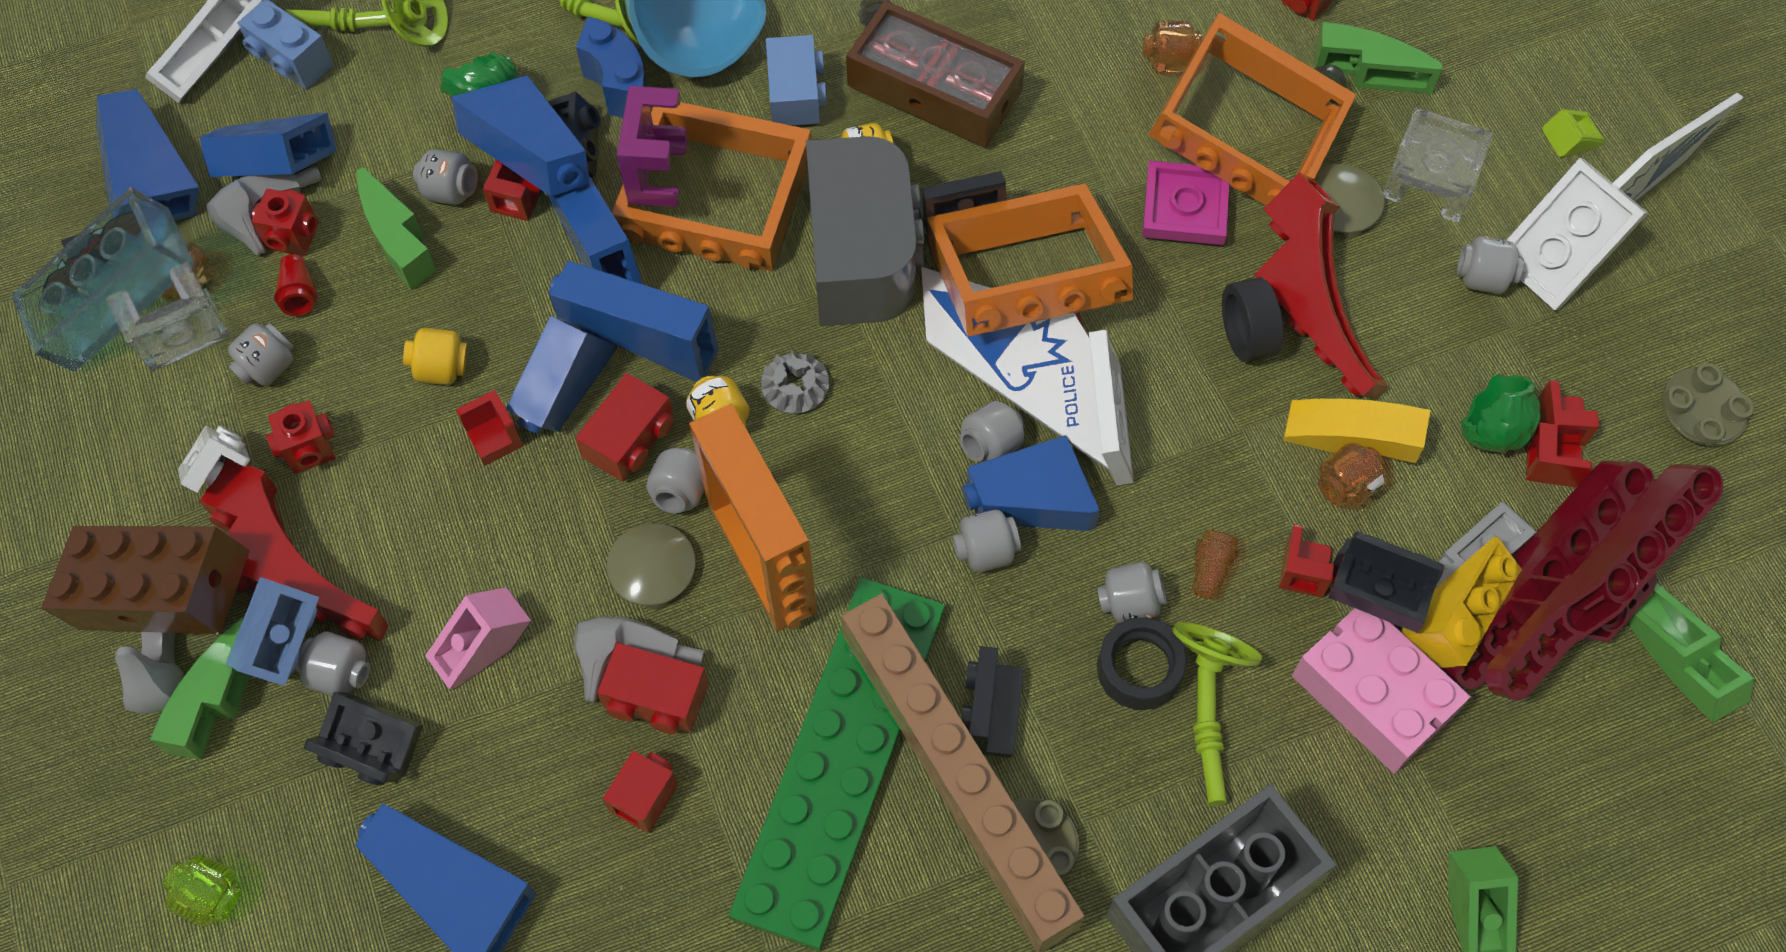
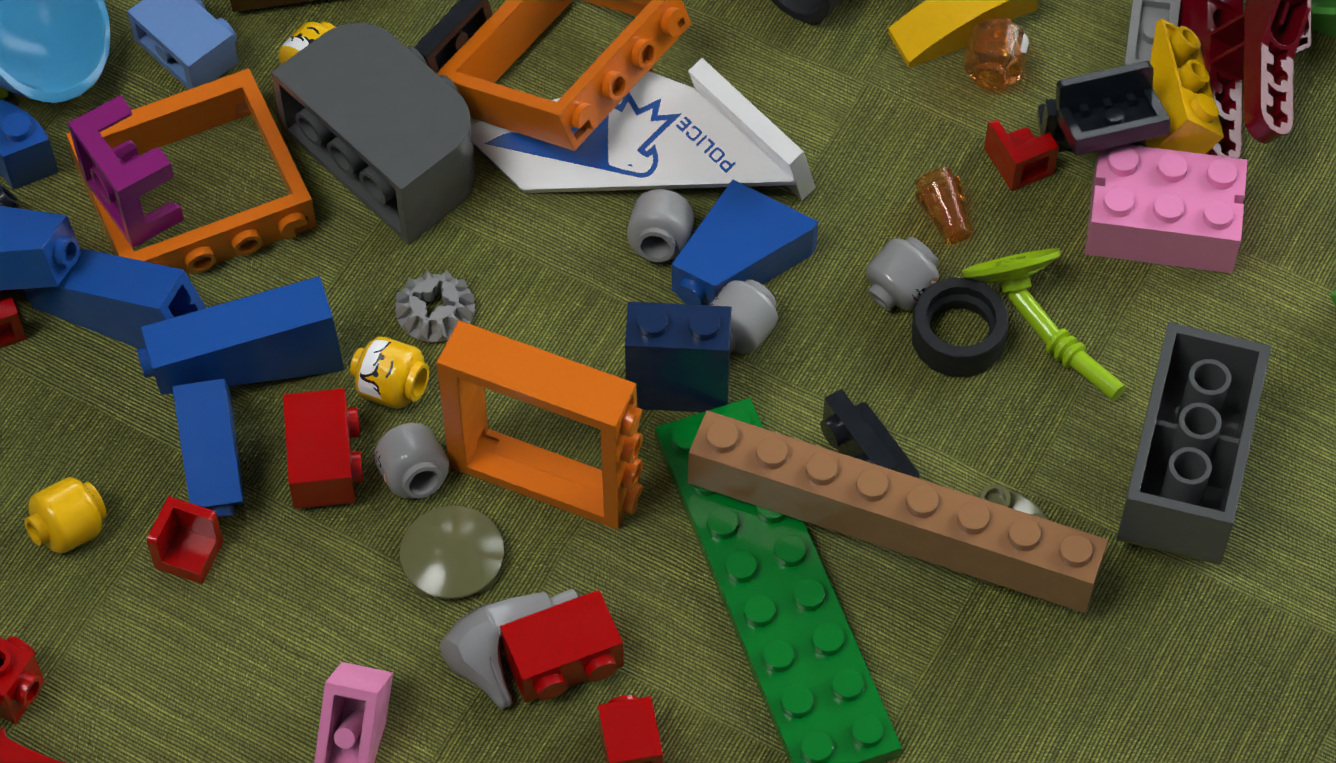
camera: 40 degrees left, 5 degrees down
none -> dark blue brick [625,302,732,413]

